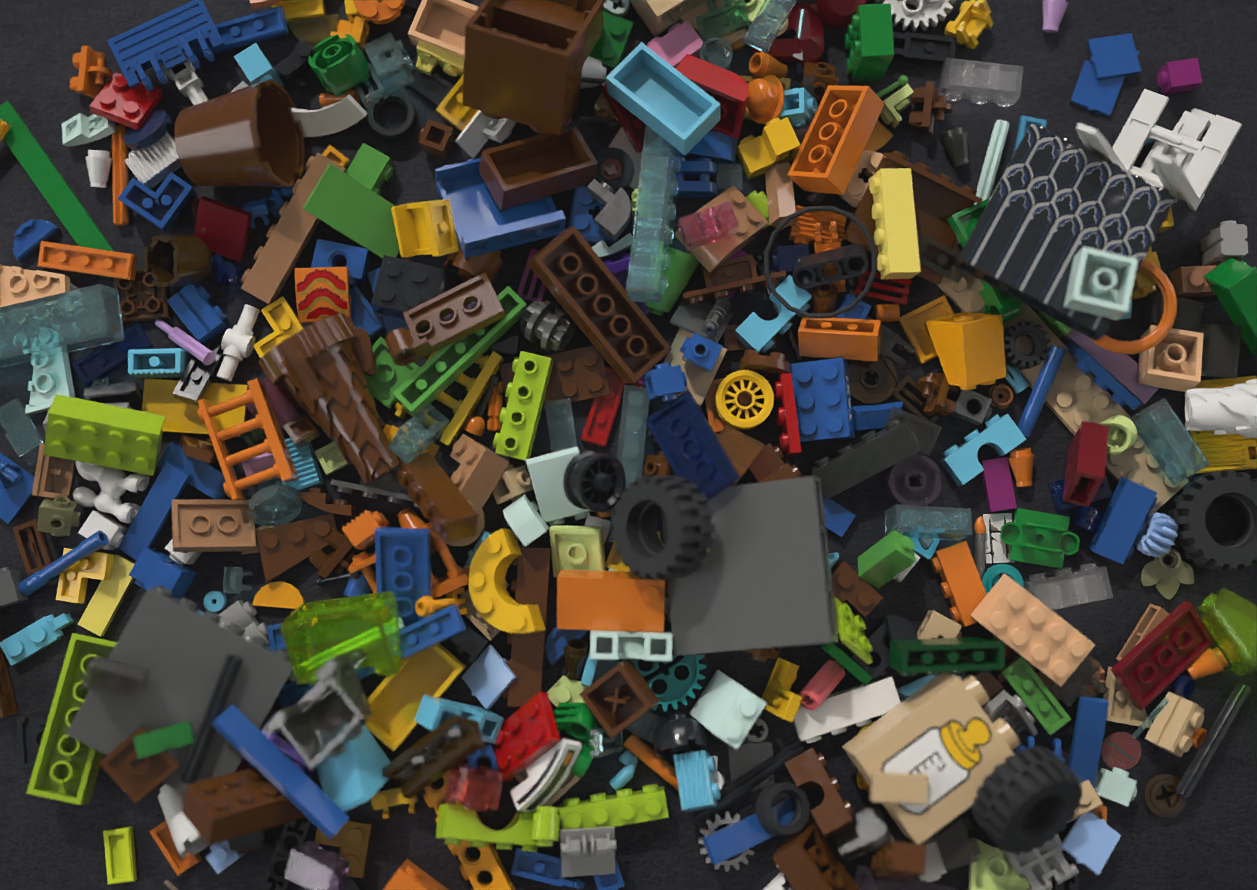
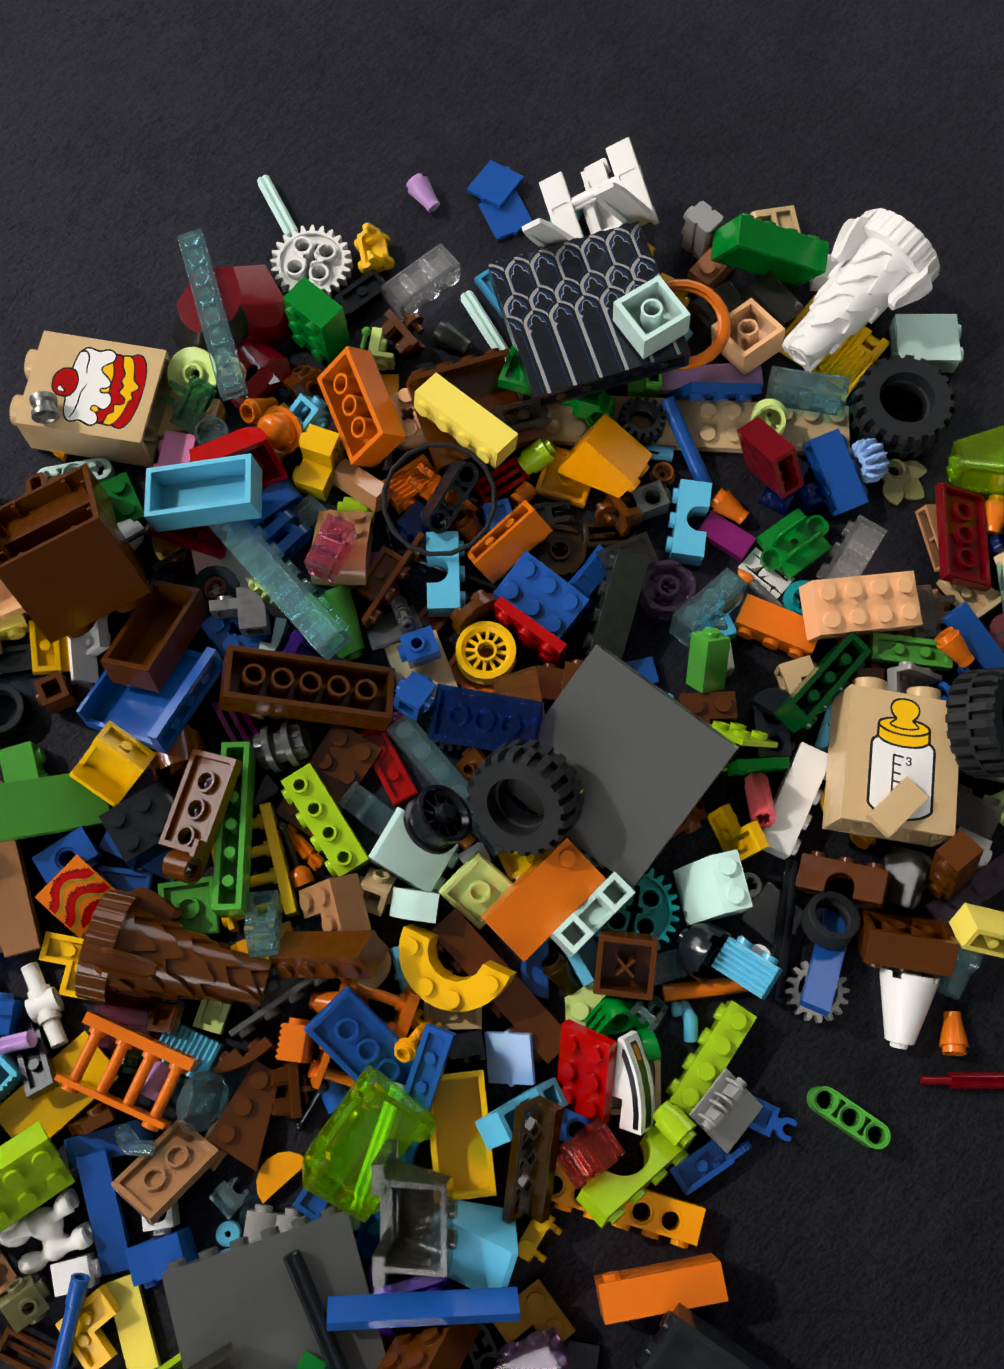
camera: 50 degrees left, 10 degrees down
magenta brick [1157,58,1202,95] -> none
none -> clear light blue arm [114,1123,156,1156]
none -> lime brick [517,437,557,475]
none -> orange cone [934,626,975,668]

